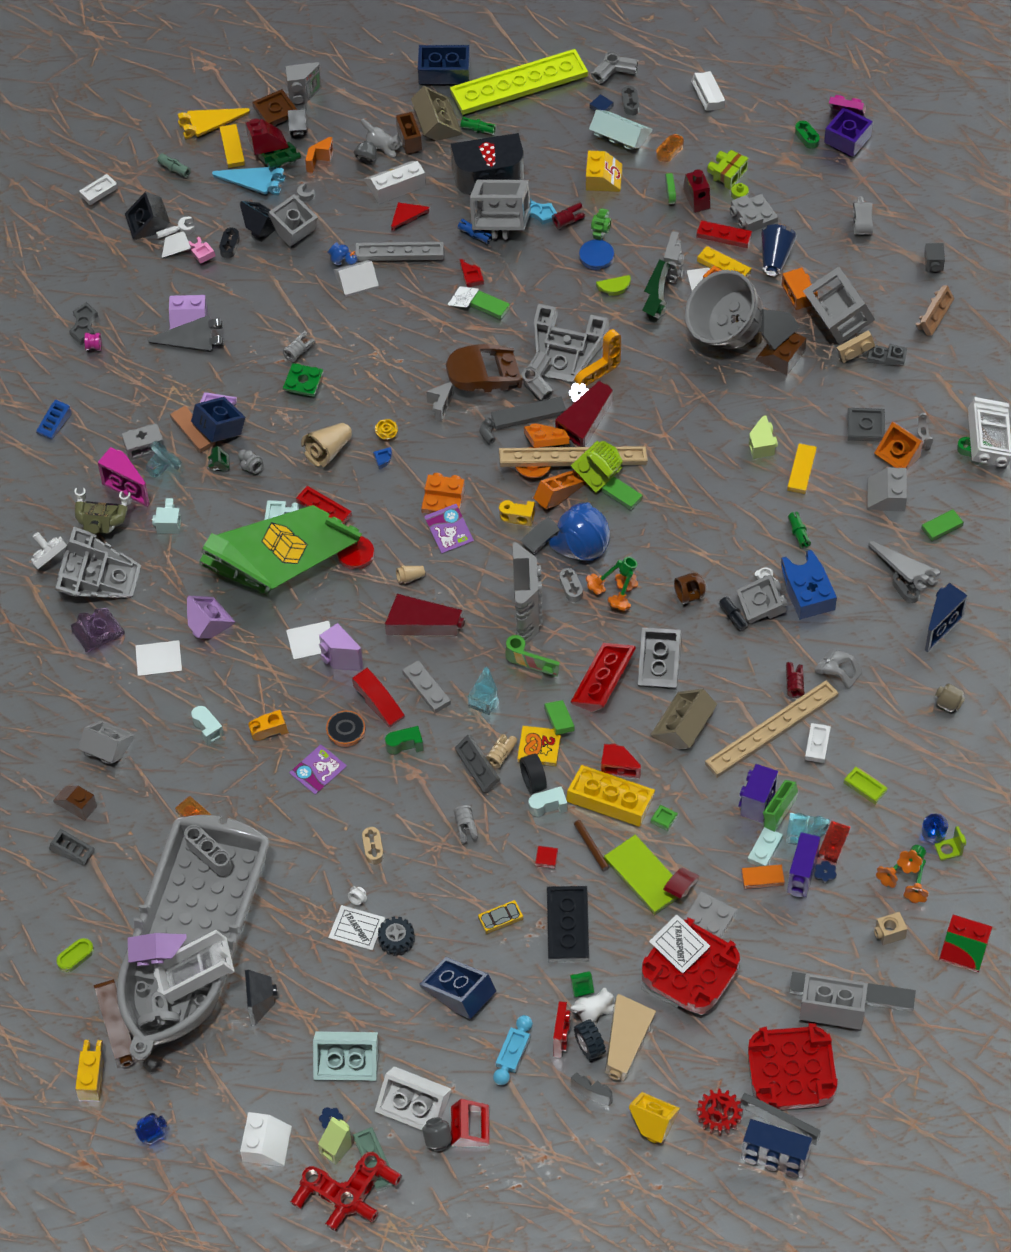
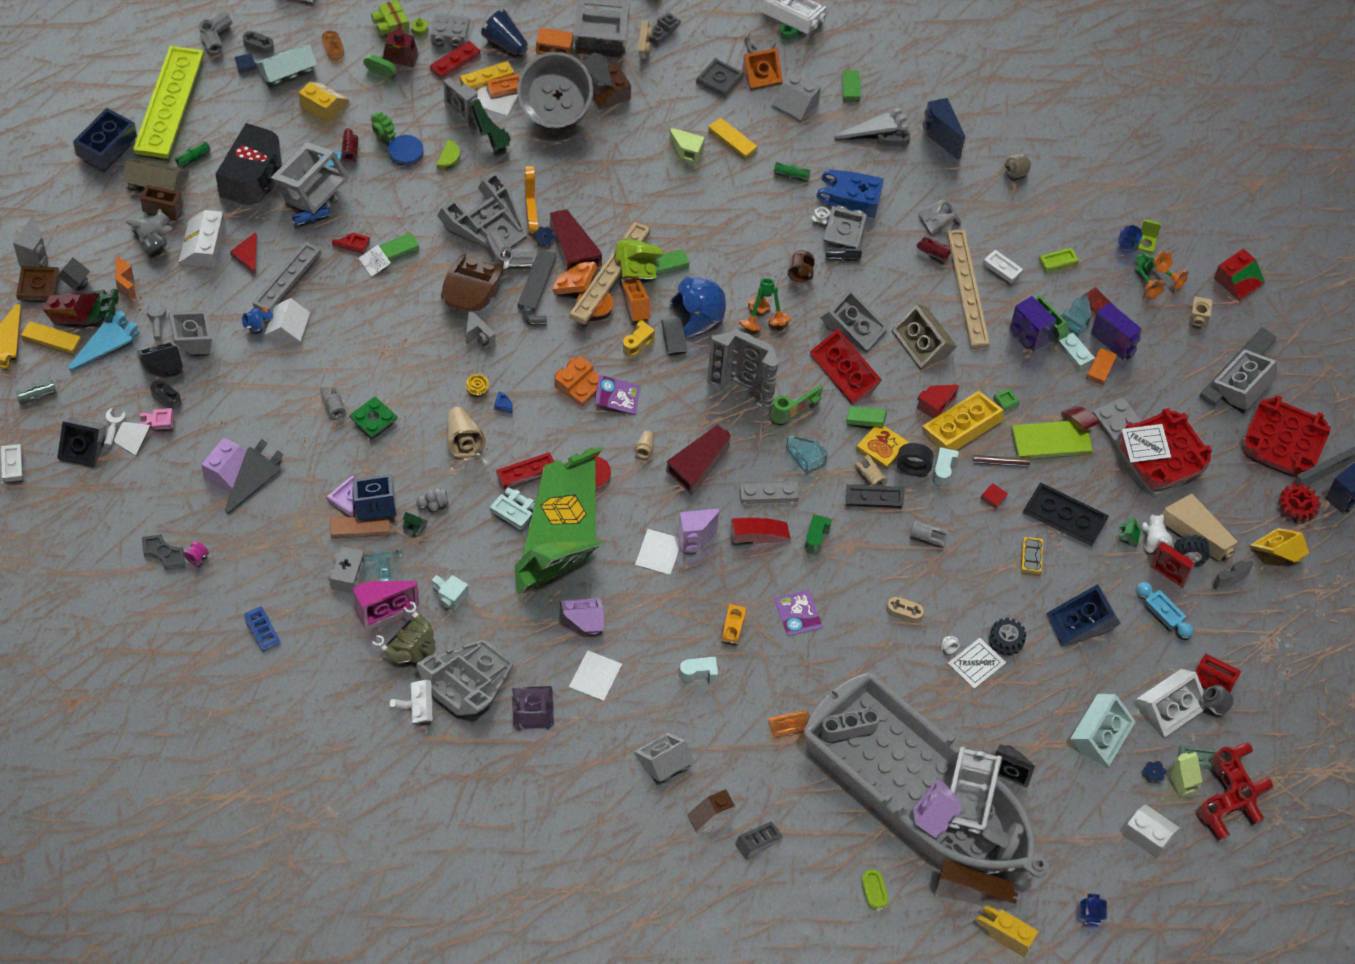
camera: 65 degrees left, 0 degrees up
black tile [326,711,366,747] -> none

